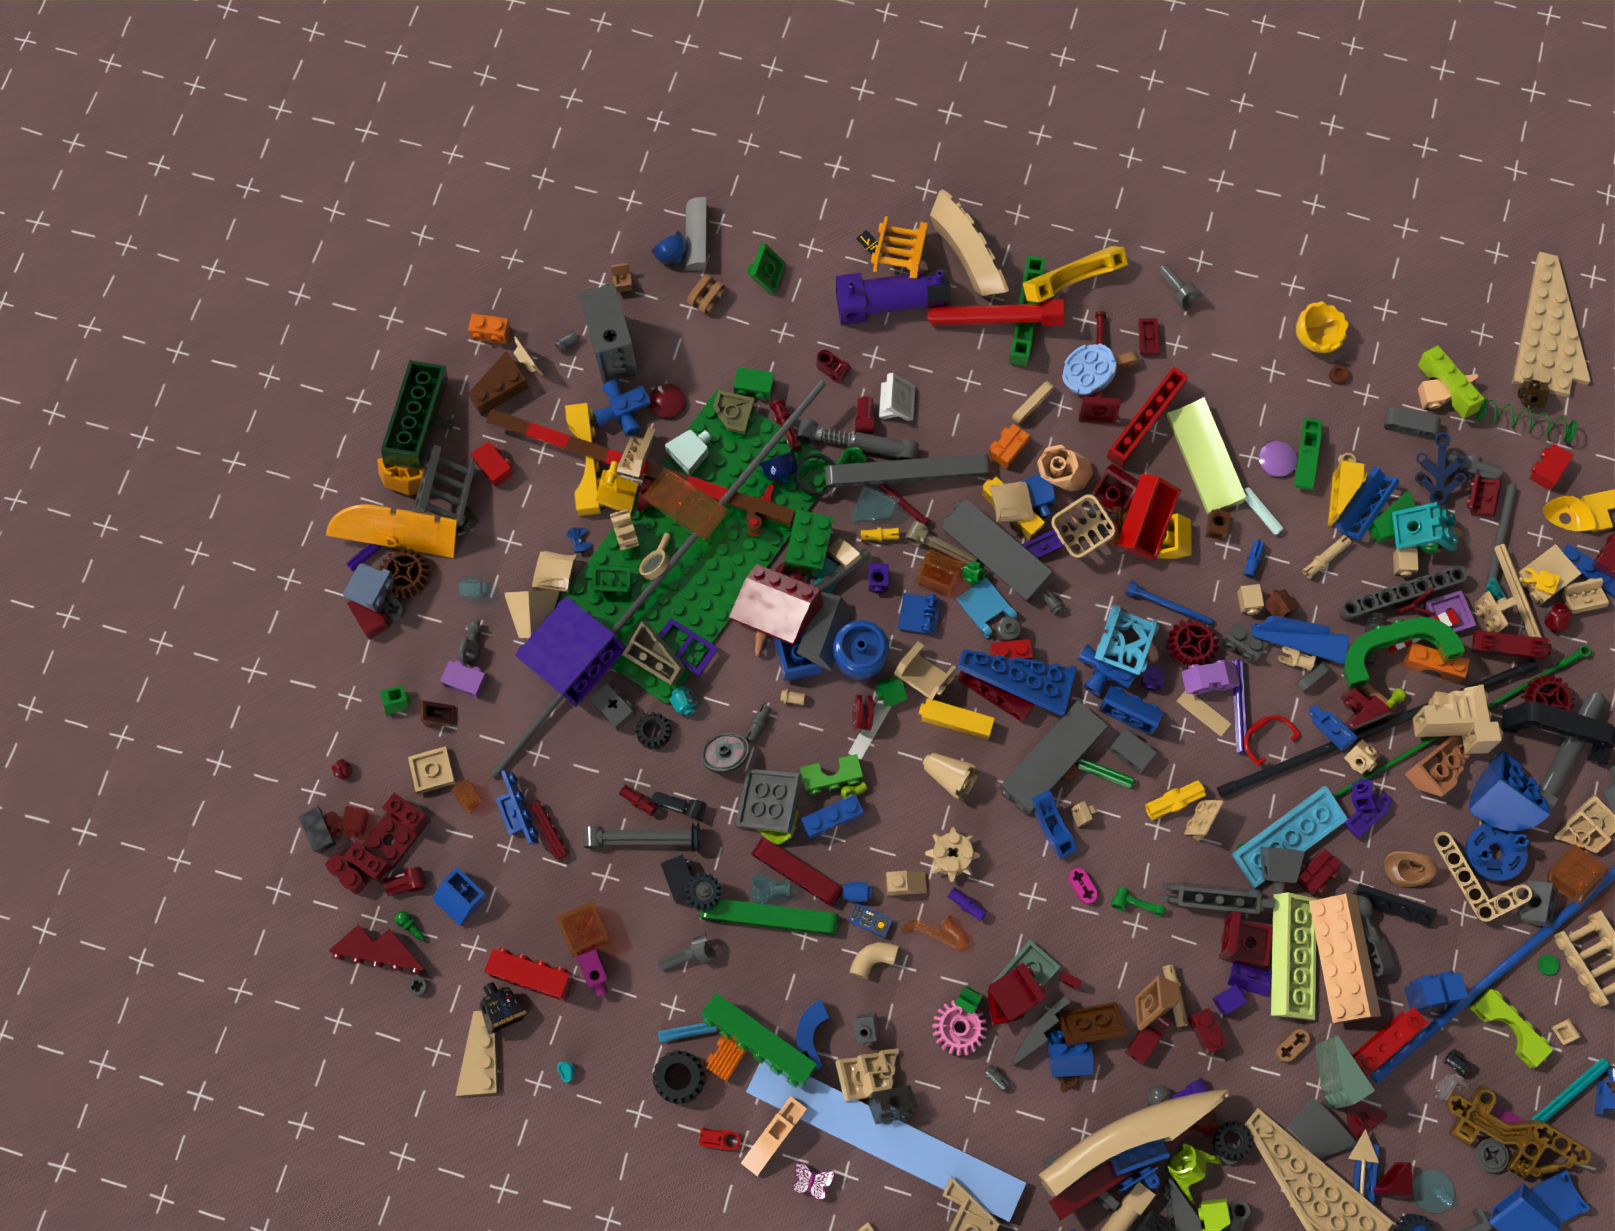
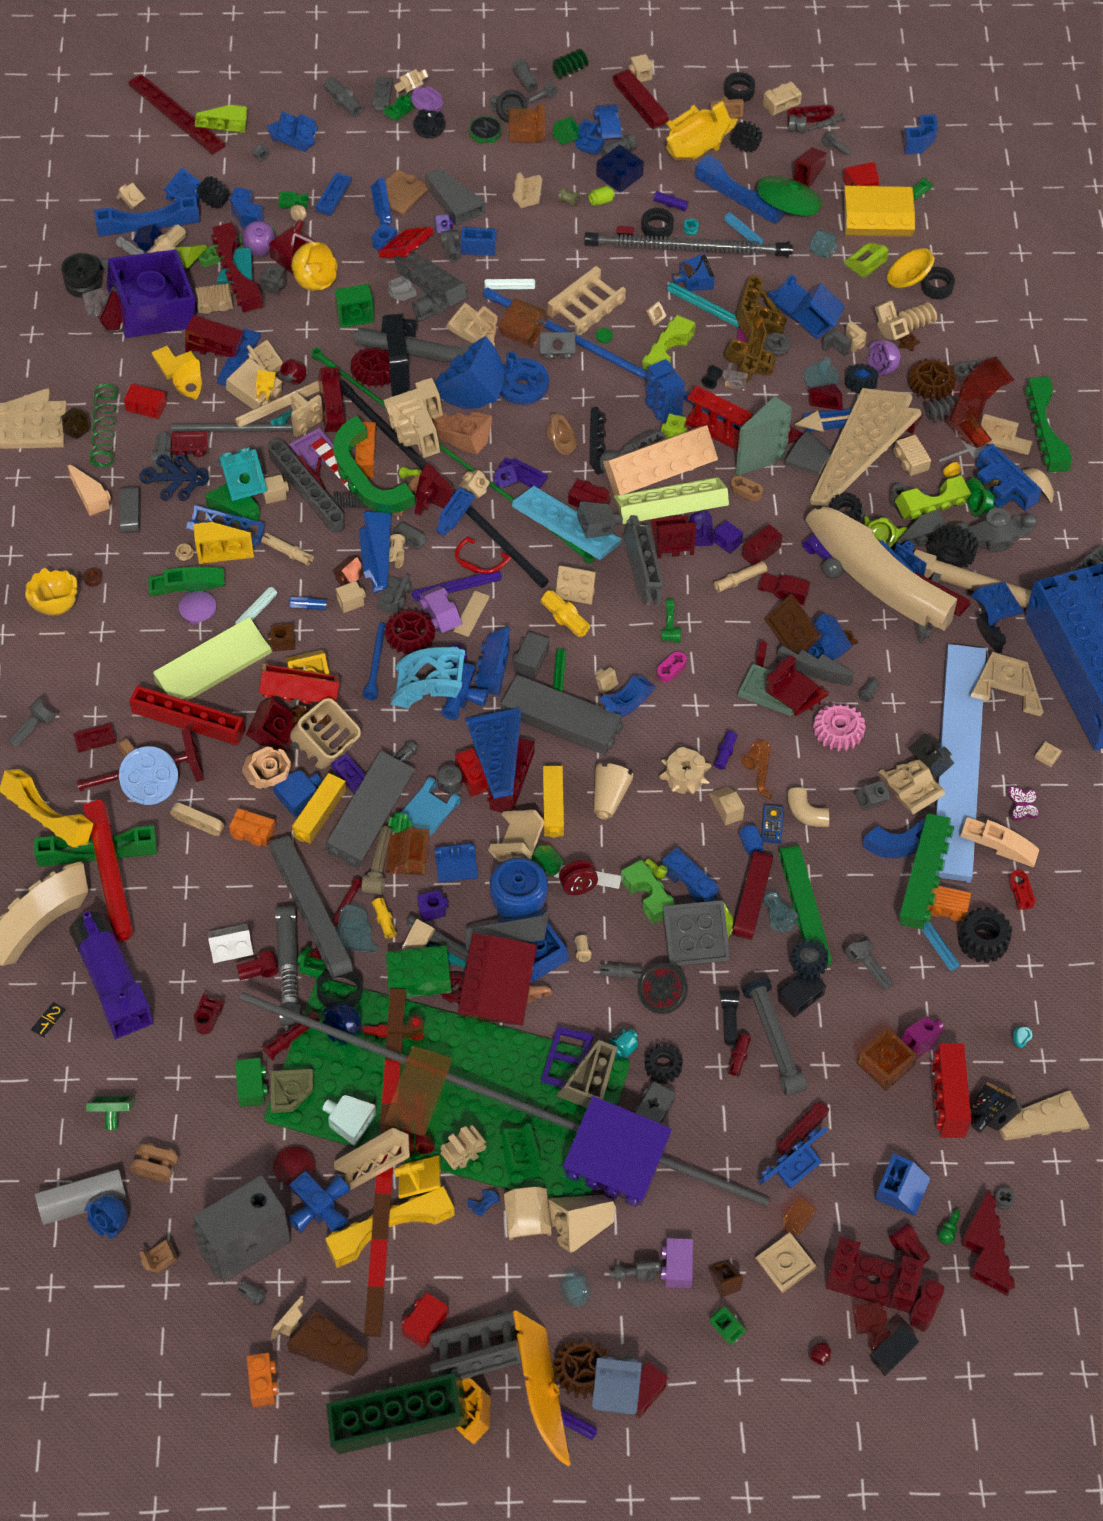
camera: 110 degrees left, 15 degrees down
tan piece [639,533,671,580] -> none
light orange fence [871,216,928,279] -> none
green slope [955,985,983,1014] -> none
tan slope [989,481,1034,522] -> none
medium nougat slope [1135,975,1181,1031] -> none
lime arch [1418,345,1484,419] -> none
tan beam [1434,832,1532,922] -> none
none -> lime brick [661,414,688,438]

